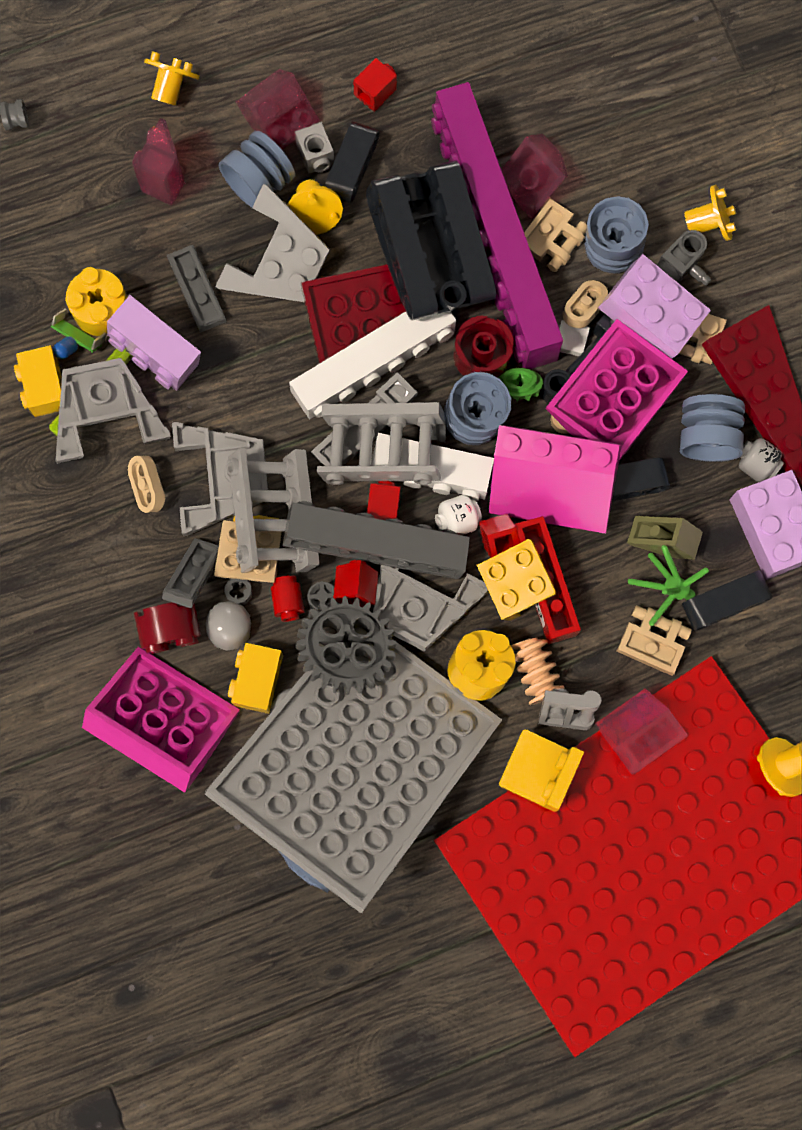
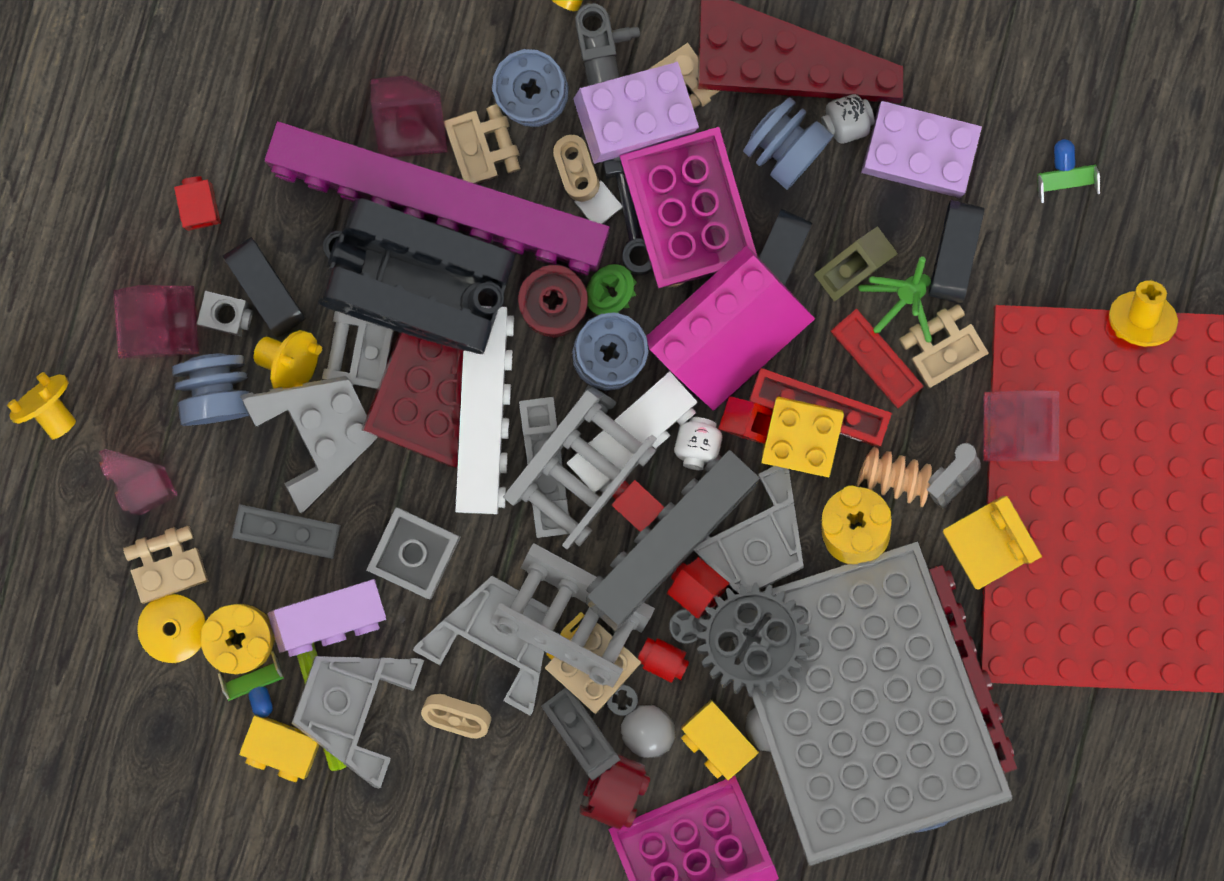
camera: 55 degrees left, 10 degrees up
none -> tan plate [123,526,208,604]
none -> yellow dish [138,594,206,663]
none -> light grey plate [322,311,394,389]
none -> light grey brick [367,507,461,600]
none -> red tile [830,309,924,409]
none -> dark red wing [928,565,1017,773]

